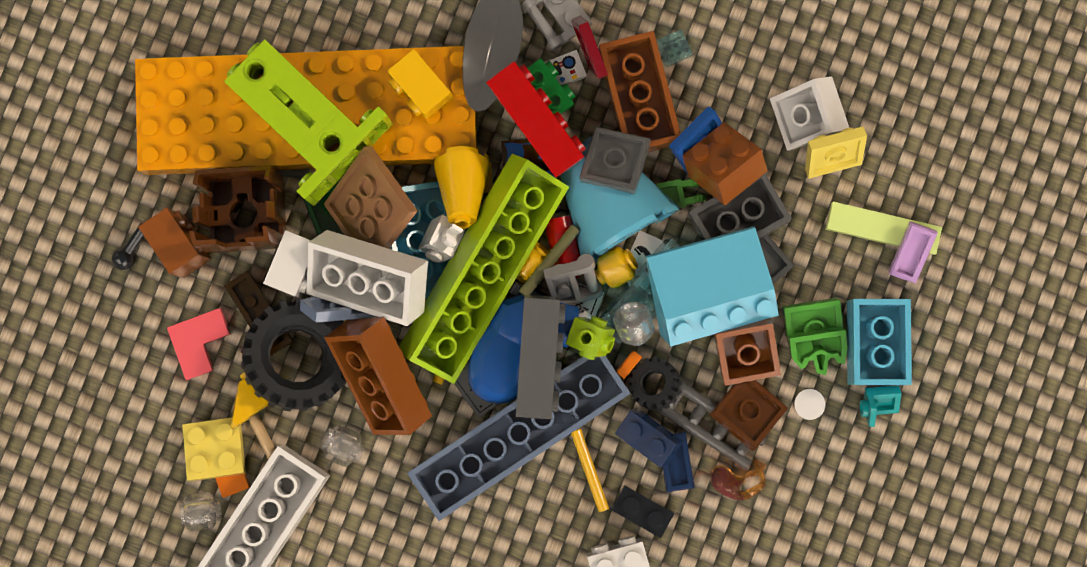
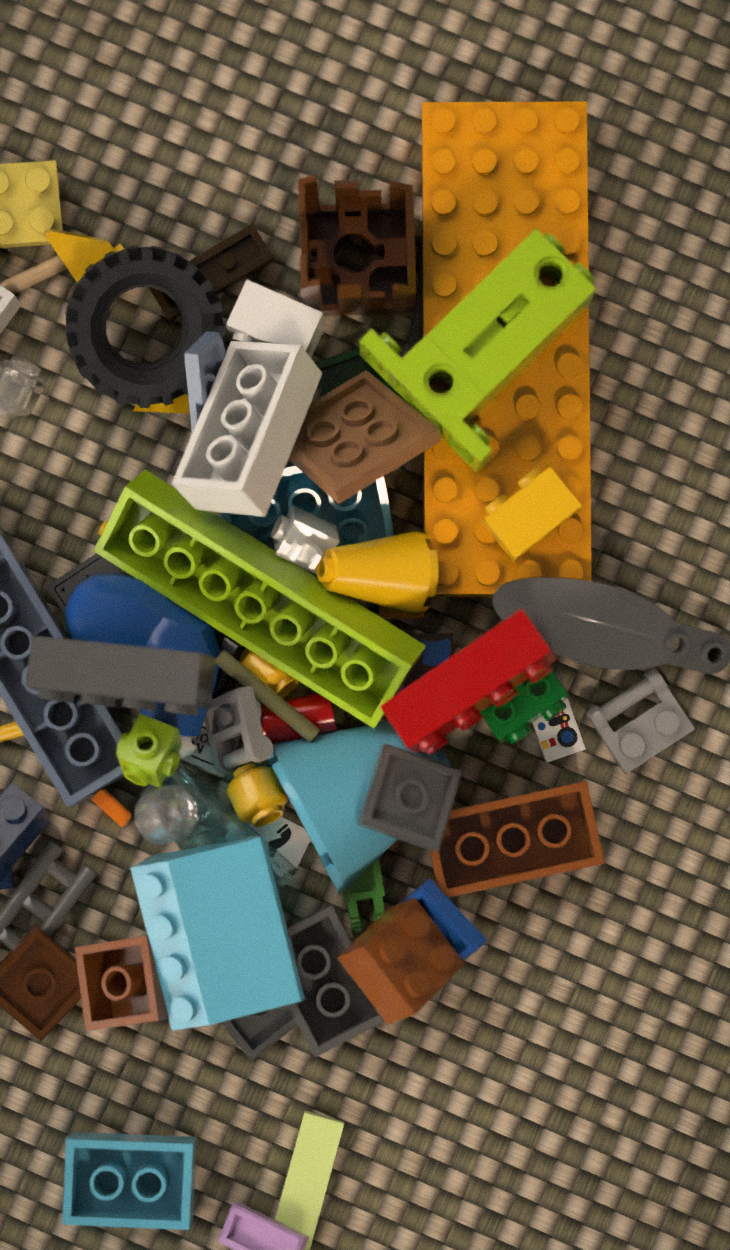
camera: 95 degrees right, 0 degrees up
black bar [112,222,144,270] -> none
dark orange brick [138,207,211,278] -> none
coral tile [167,308,231,380] -> none
dark orange brick [324,317,432,435] -> none
dark red tile [571,15,608,79] -> none
black tyre [628,357,682,411] -> none
clear light blue tile [656,29,693,67] -> none
white slope [770,77,849,151] -> none
bright green plate [782,297,848,375] -> none
white sticker [795,389,825,420] -> none
light yellow plate [805,126,867,179] -> none
teal bracket [859,385,902,427] -> none

